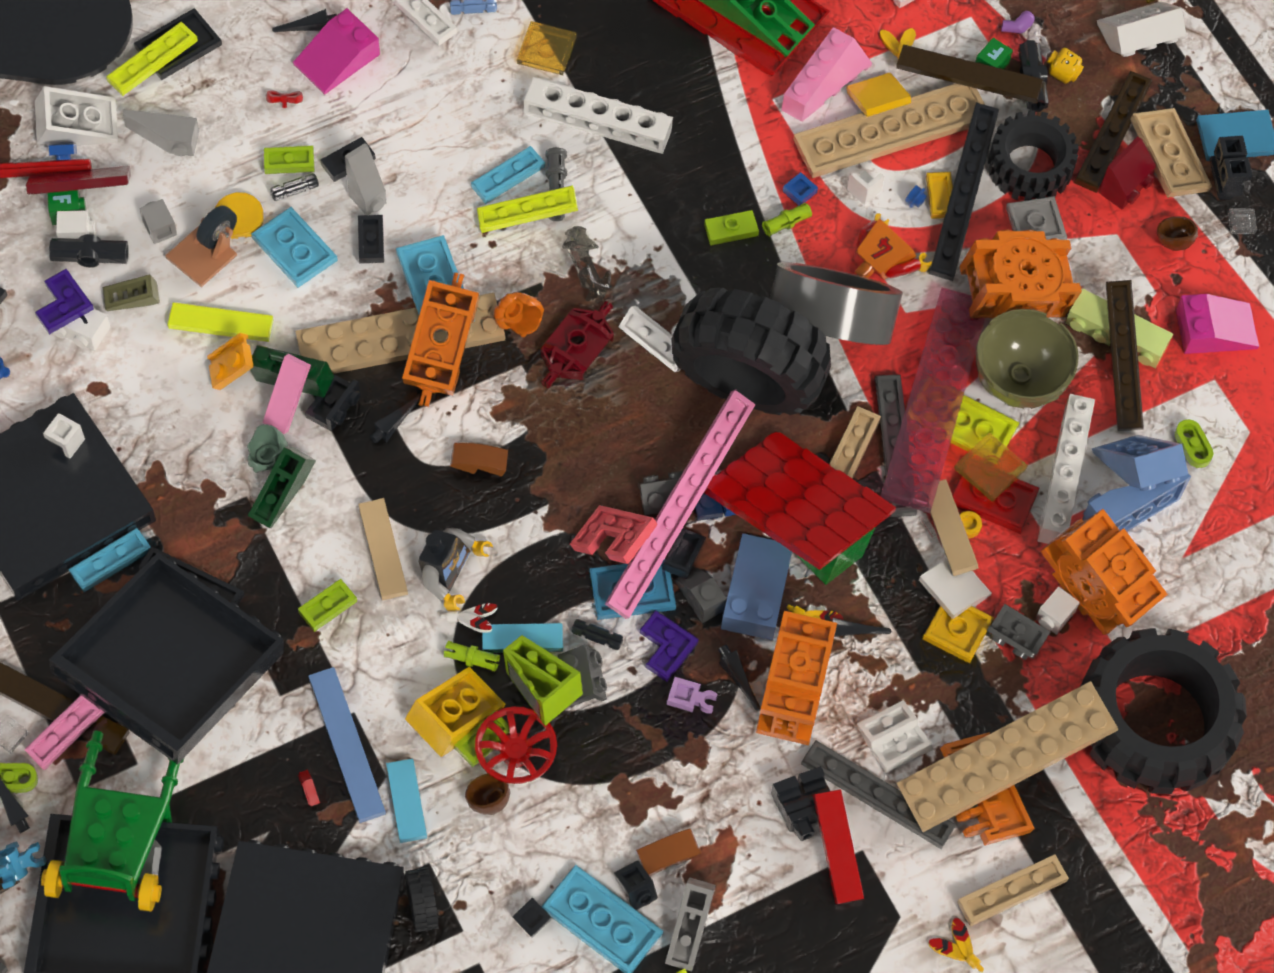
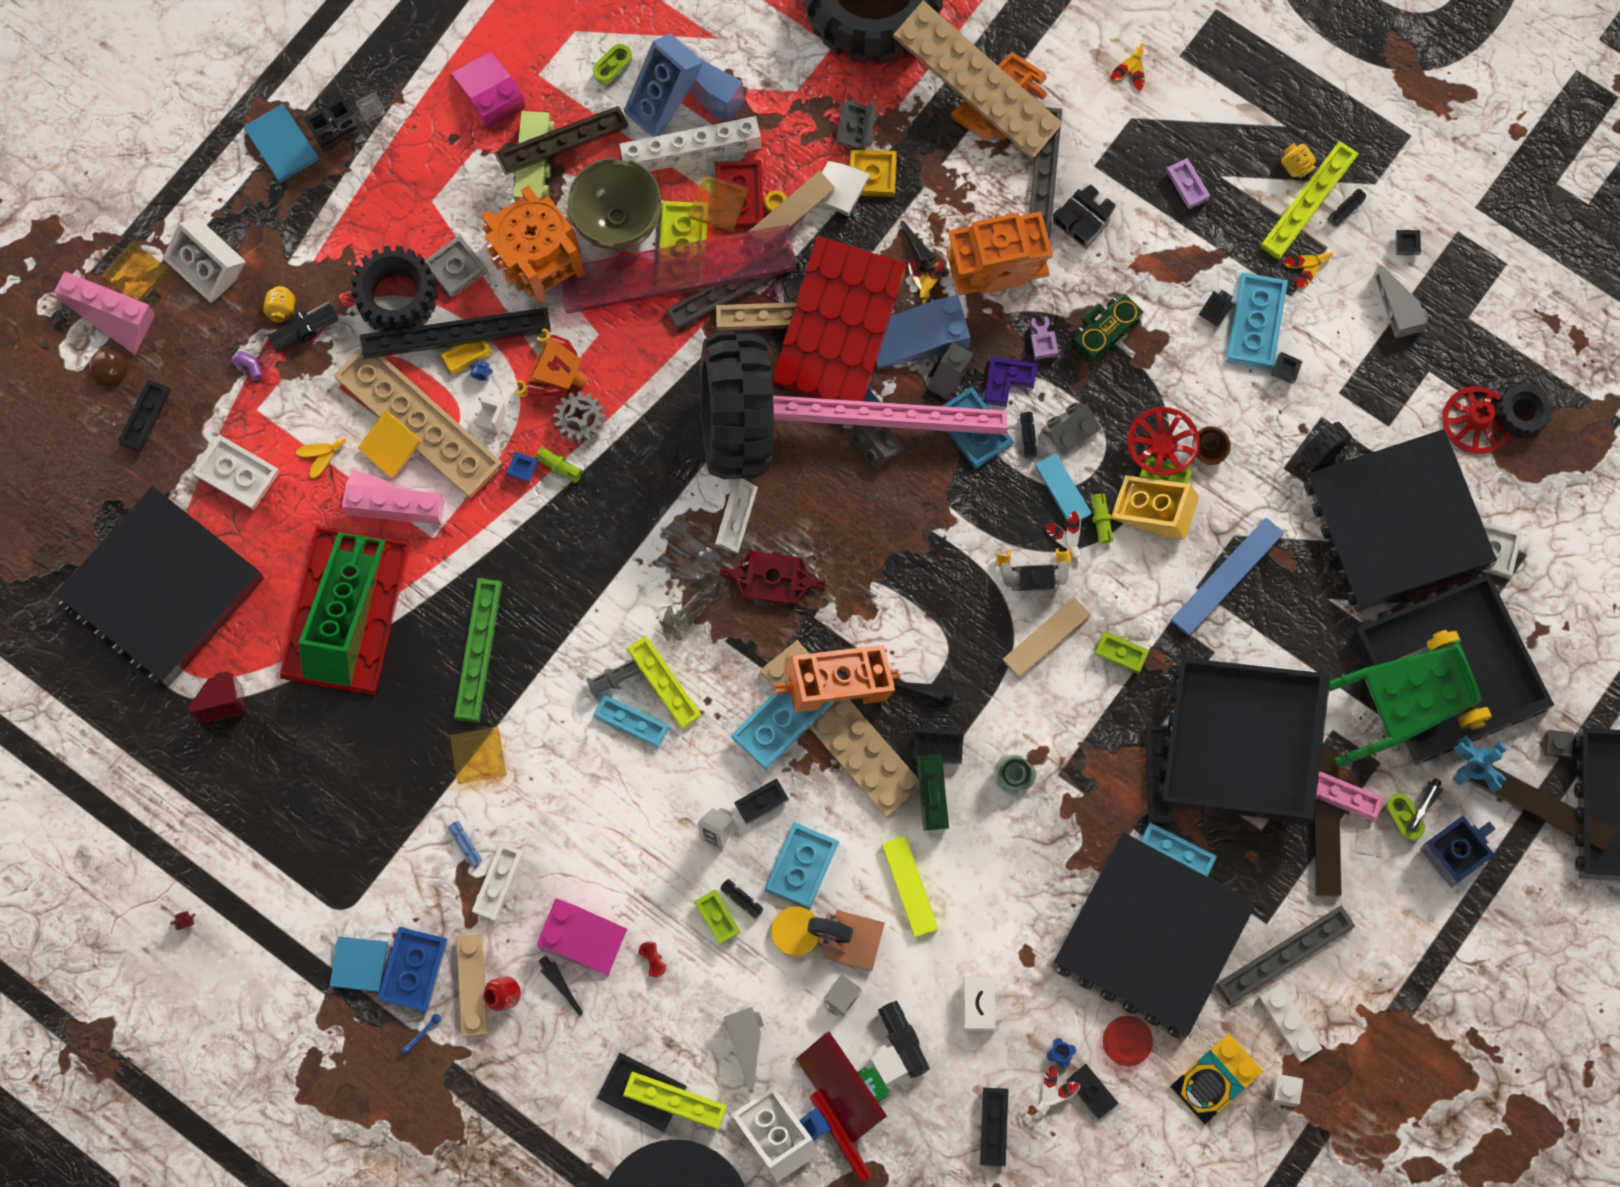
camera: 110 degrees left, 10 degrees up
dark purple tile [35,269,94,335] -> none
white panel [43,413,85,458] -> none
olive slope [103,274,160,311] -> none
light orange plate [207,333,253,390] -> none
dark green slope [248,447,316,528] -> none
bright pink tile [262,354,311,434] -> none
red tile [298,770,320,806] -> none
black plate [320,137,376,182] -> none
medium azure tile [386,759,427,843] -> none
dark orange slope [450,443,508,476] -> none
orange hair [493,292,544,338] -> none
lime wedge [503,635,583,726] -> none
white brick [524,77,673,154] -> none
coral plate [570,505,658,564] -> none
dark orange slope [636,828,702,876] -> none
black tile [662,528,706,579] -> none
light grey slope [665,877,716,971] -> none
lime plate [704,210,759,245] -> none
black piece [718,644,760,711] -> none
dark grey wheel [769,262,903,345] -> none
red tile [813,789,864,904] -> none
white slope [857,700,932,774] -> none
dark brown tile [896,44,1044,104] -> none
tan plate [957,855,1069,927] -> none
green brick [975,37,1013,69] -> none
white brick [1036,586,1080,635] -> none
orange piece [1040,509,1168,635] -> none
dark brown tile [1074,71,1152,193] -> none
dark red slope [1099,136,1156,210] -> none
tan tile [1130,108,1212,198] -> none
reddish brown piece [1156,216,1198,251] -> none
none -> bright green tile [454,578,502,723]
none -> light grey gear [553,391,606,444]
none -> dark green piece [1072,294,1144,366]
none -> lavender plate [1166,158,1210,209]

